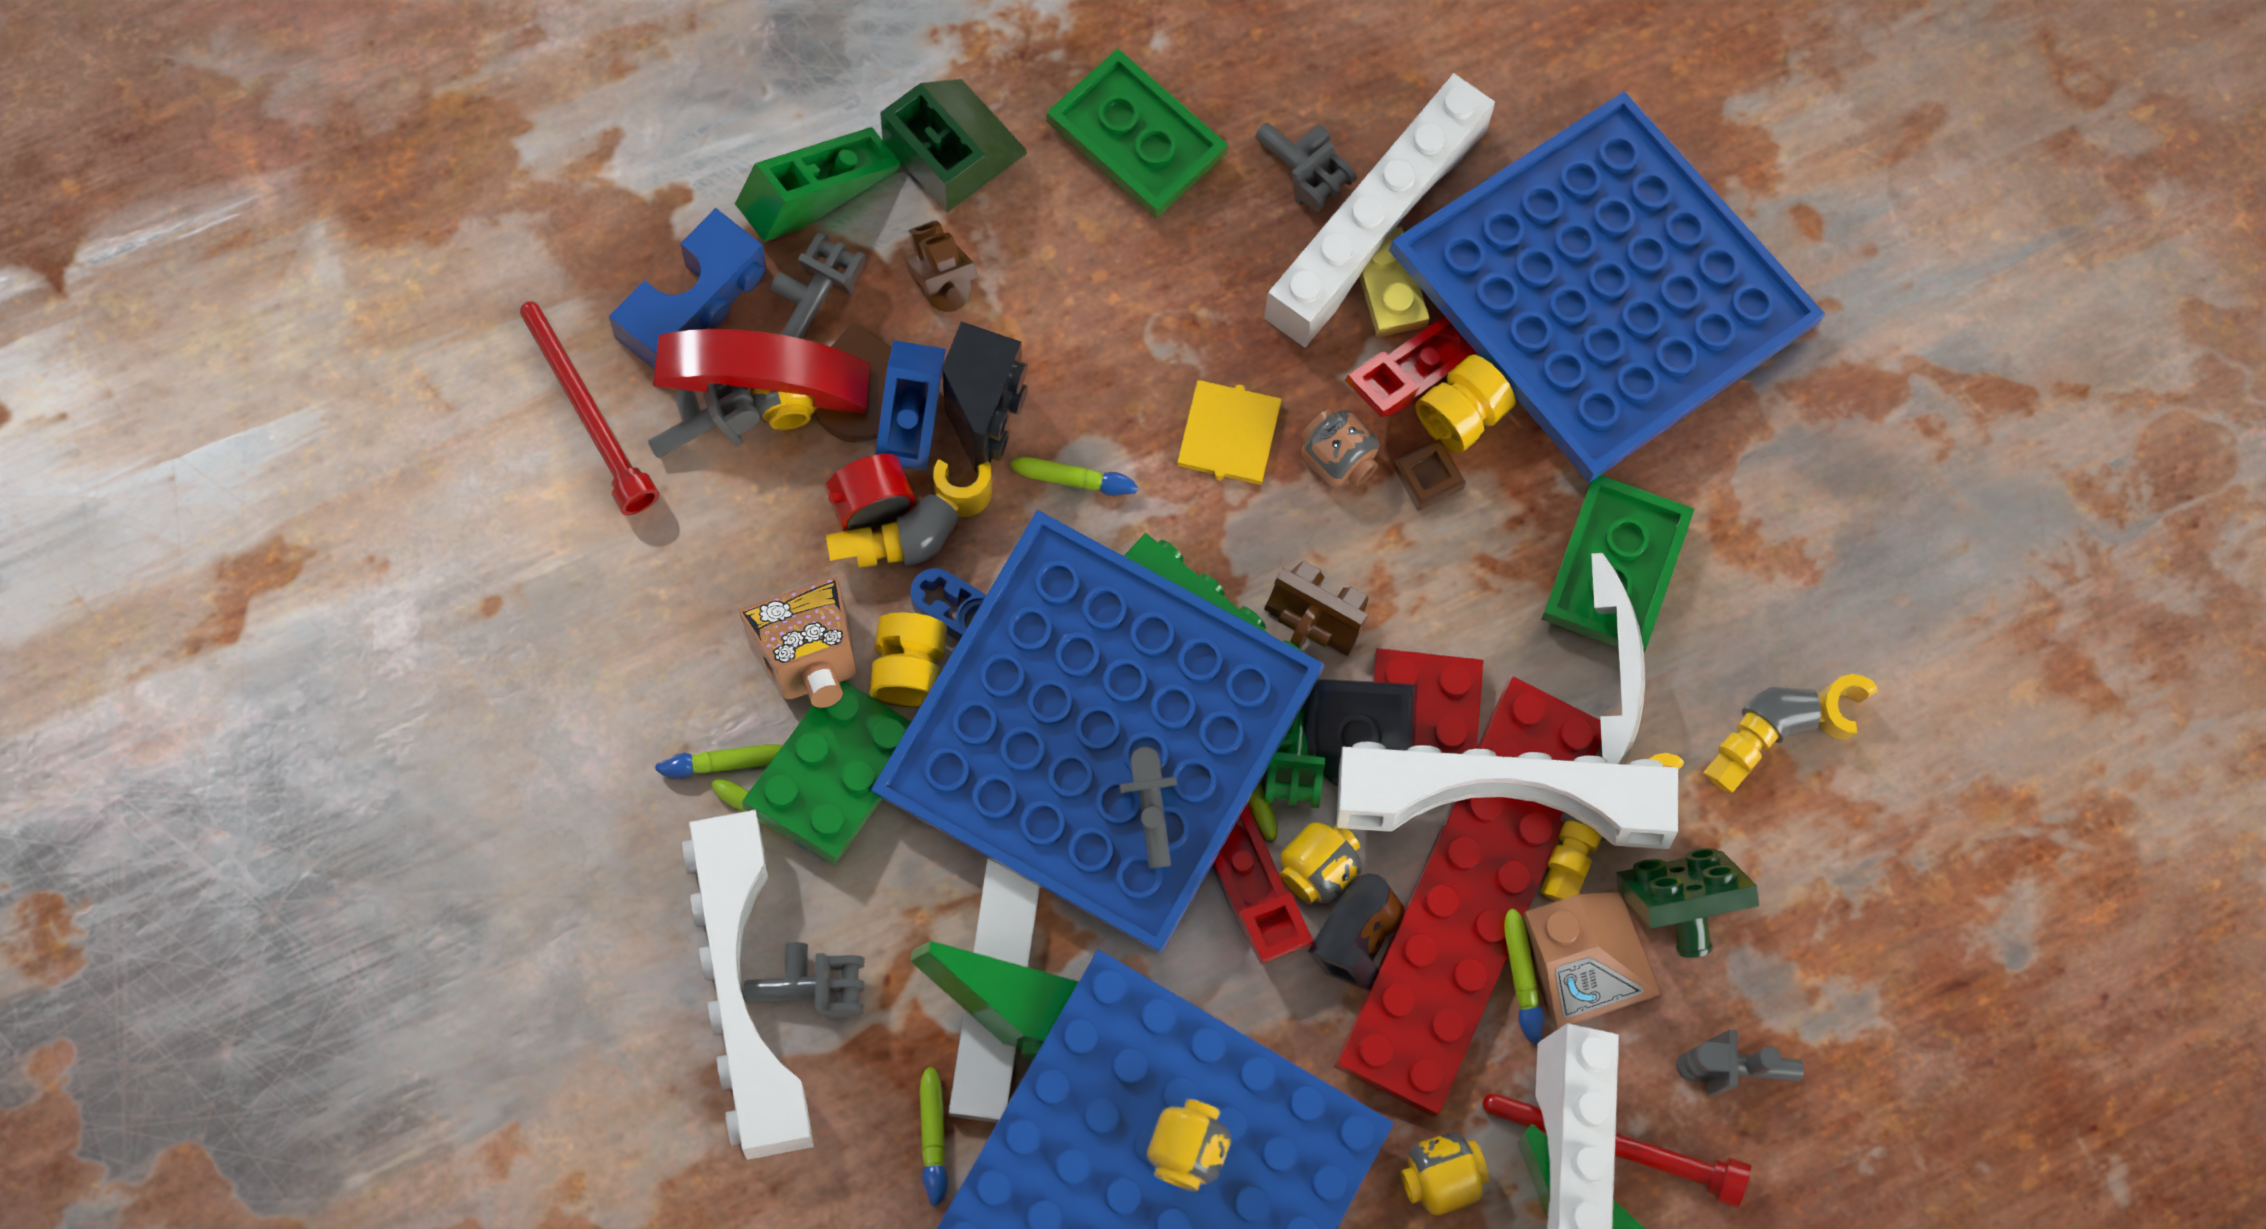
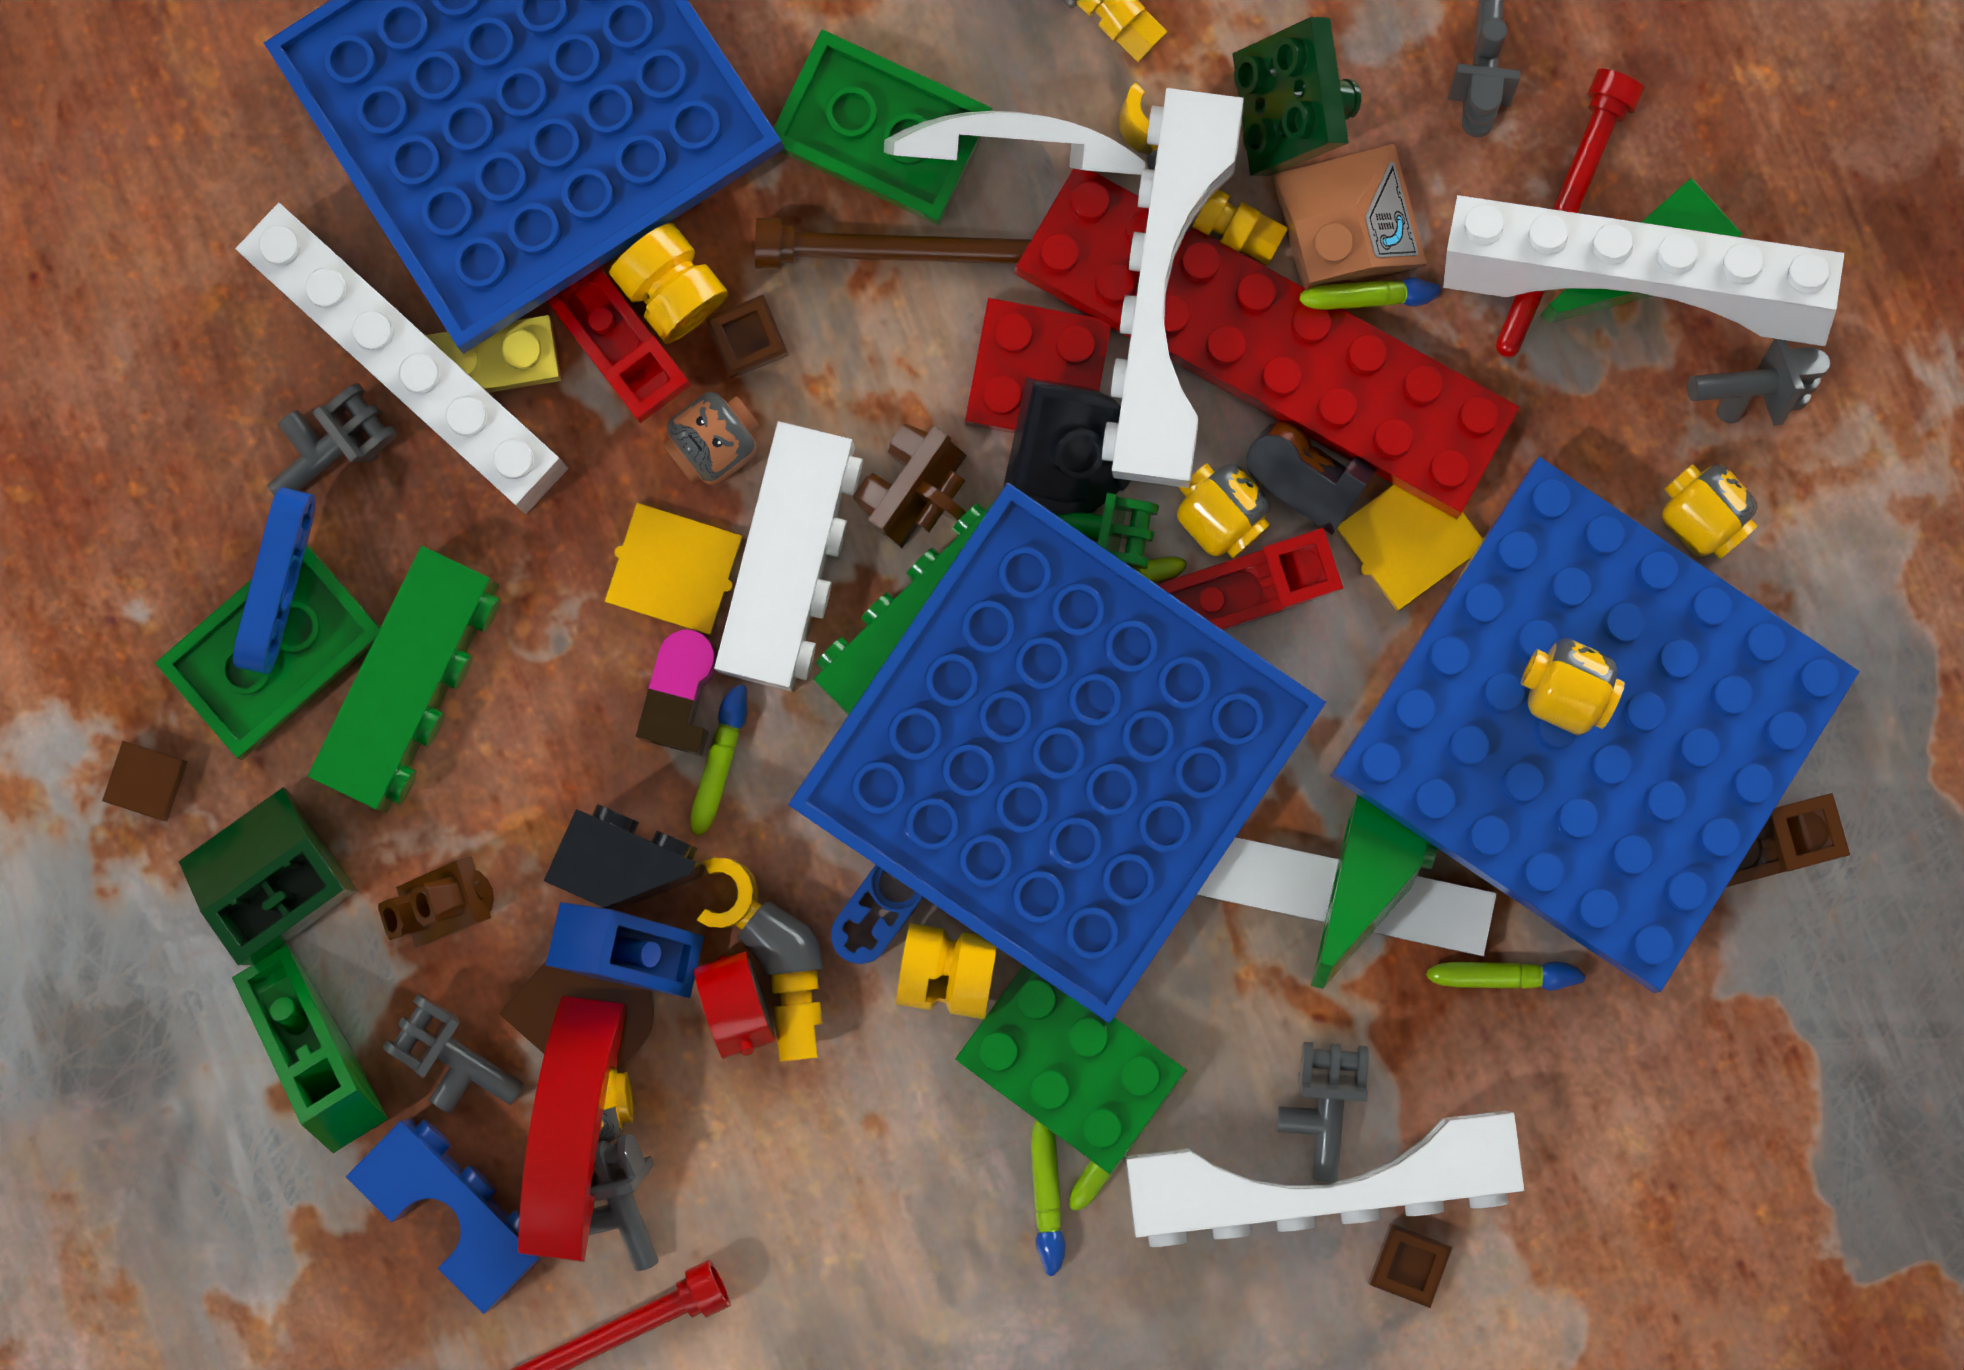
camera: 75 degrees left, 15 degrees up
torso [739,576,857,708] -> none
dark grey arm [1120,747,1177,868] -> none
yellow head [1400,1132,1490,1216] -> none
none -> reddish brown tile [102,741,188,821]
none -> blue beam [233,487,315,675]
none -> green brick [307,545,501,812]
none -> leg [635,630,717,756]
none -> white brick [714,421,863,692]
none -> reddish brown piece [755,218,1032,269]
none -> yellow piece [1336,485,1483,612]
none -> reddish brown tile [1368,1223,1453,1308]

